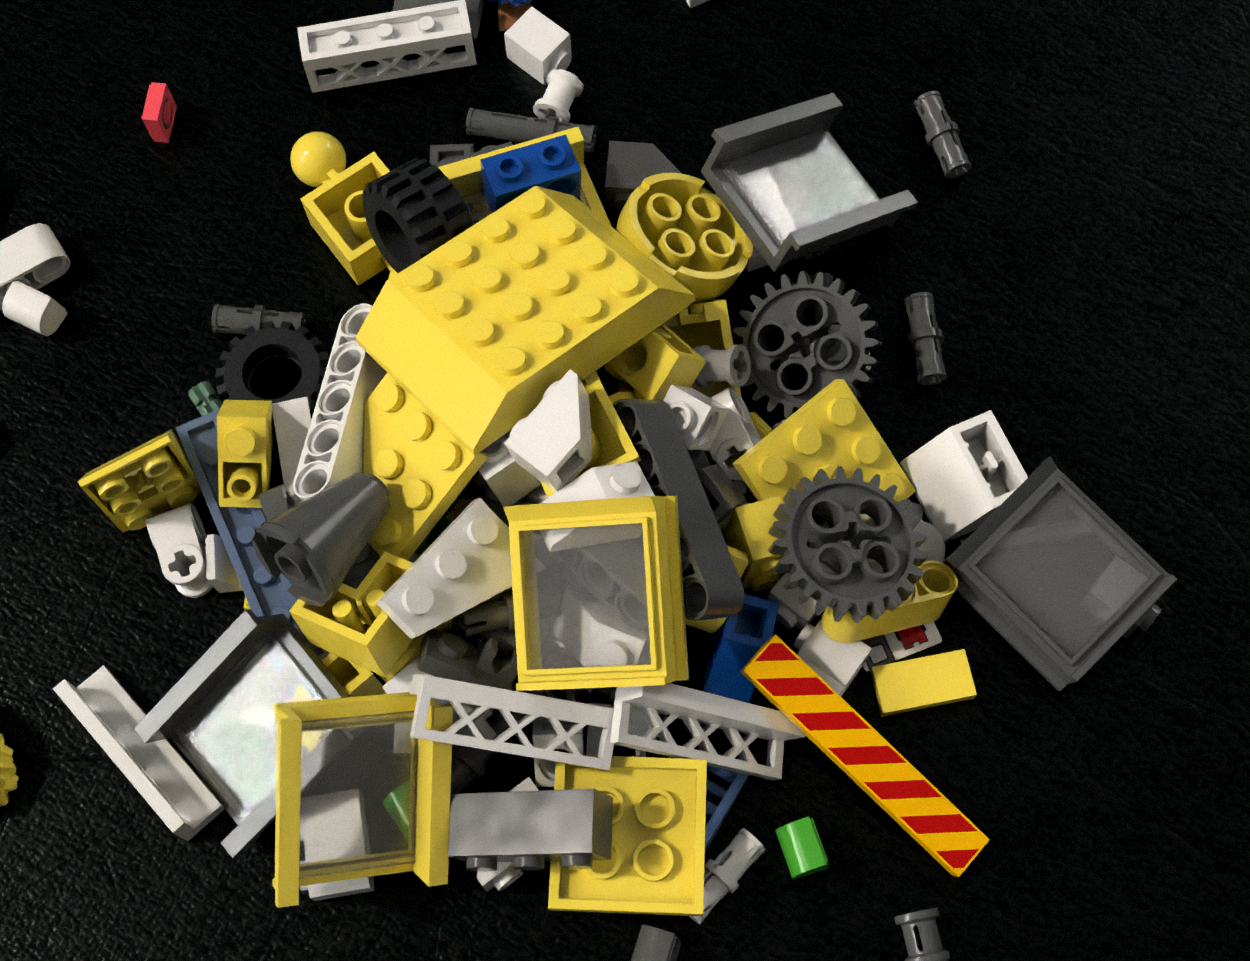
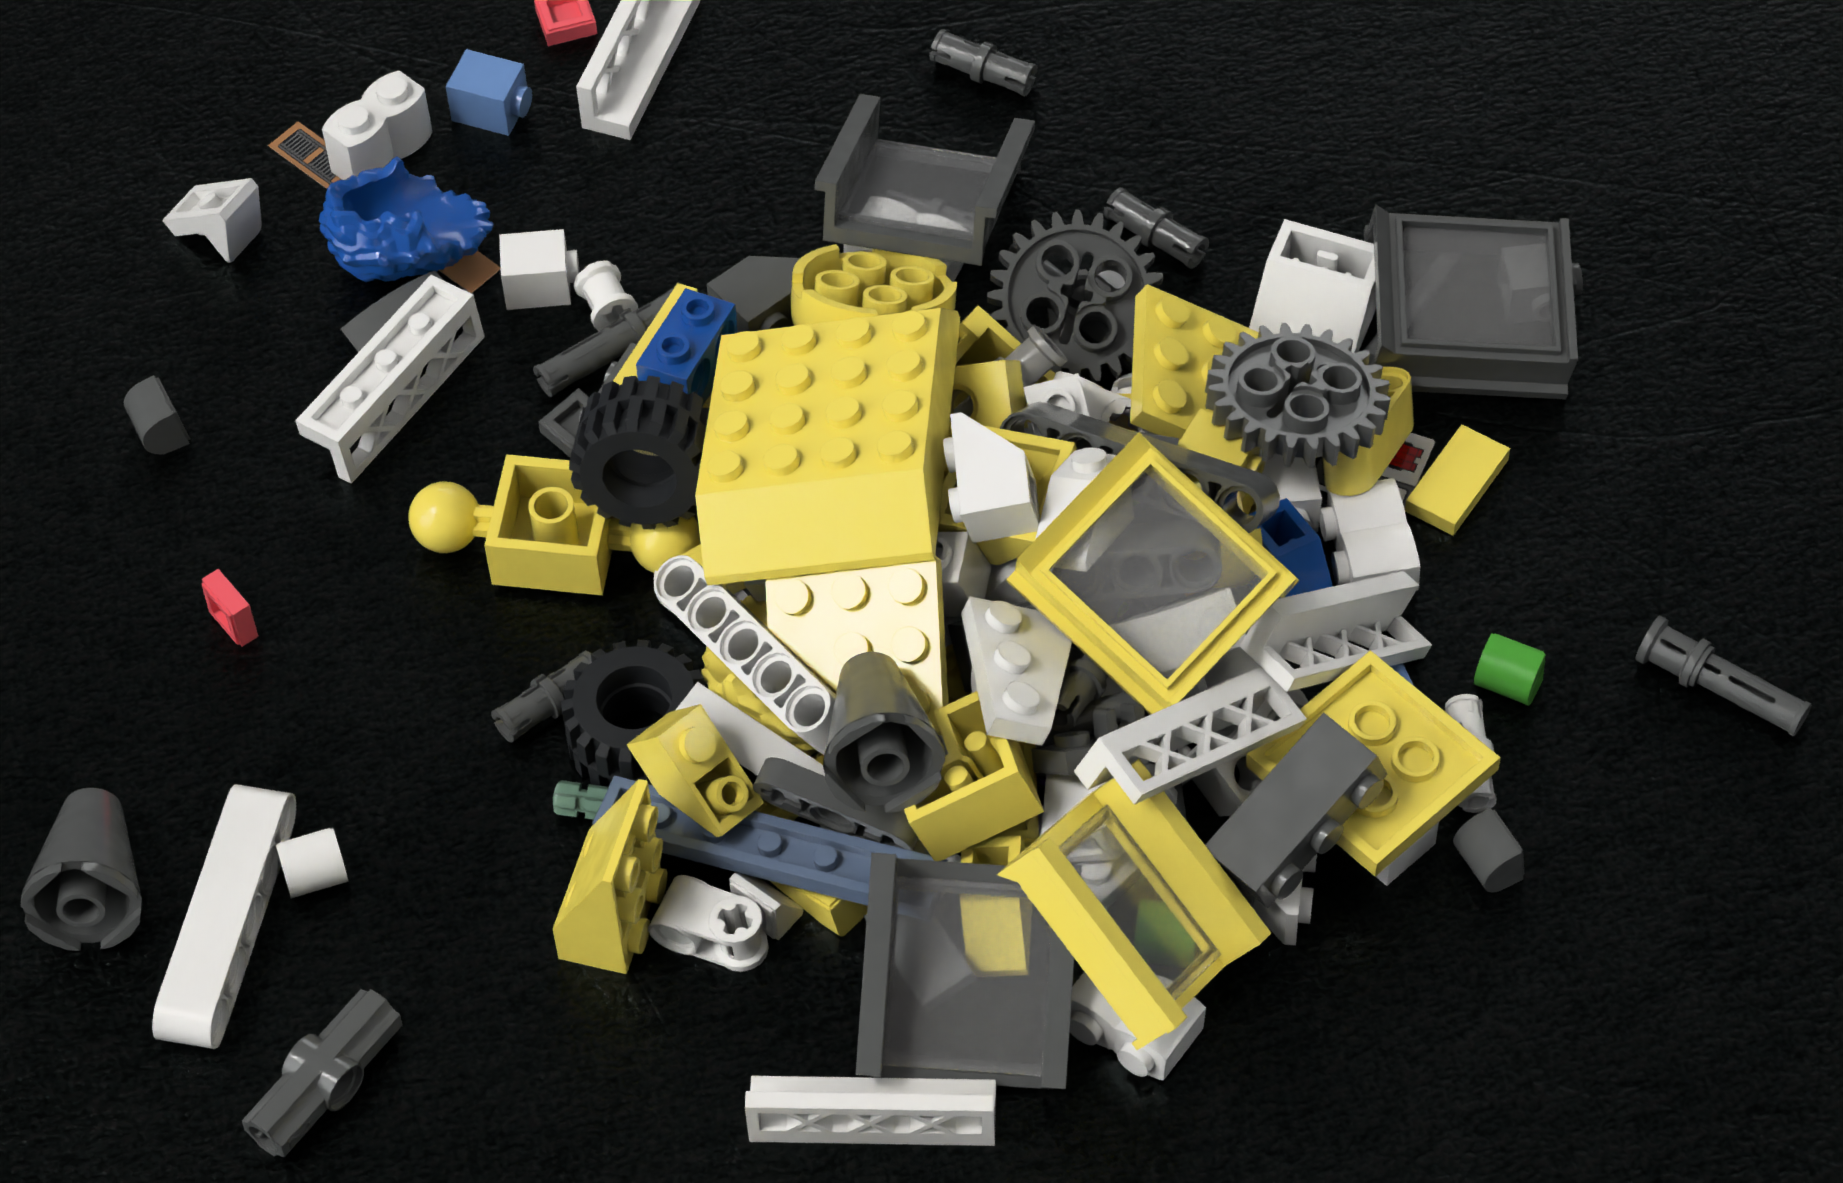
camera: 45 degrees left, 15 degrees down
tile [739,634,990,877] -> none

